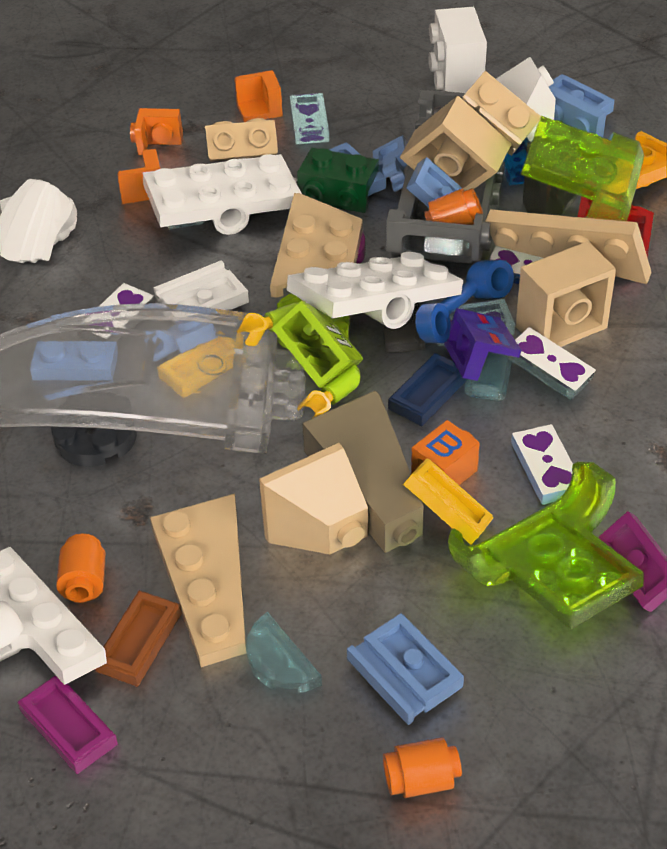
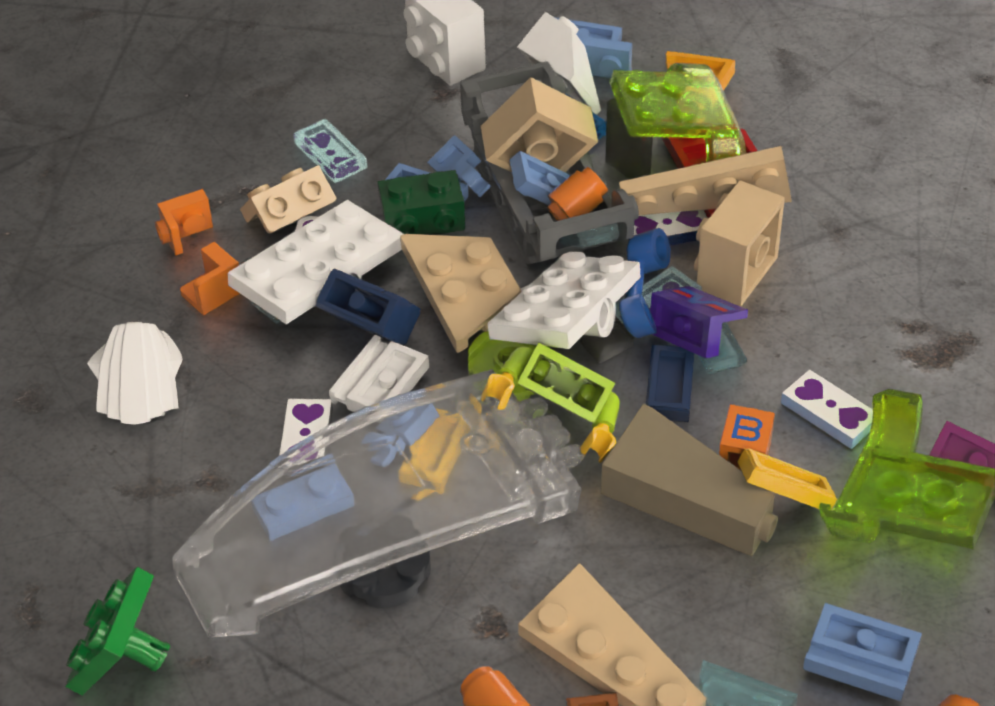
camera: 30 degrees left, 0 degrees up
orange panel [234,70,283,122] -> none
tan slope [259,443,368,555] -> none
tan brick [462,71,542,156] -> none
tile [504,327,596,400] -> none
none -> dark blue brick [316,268,421,346]

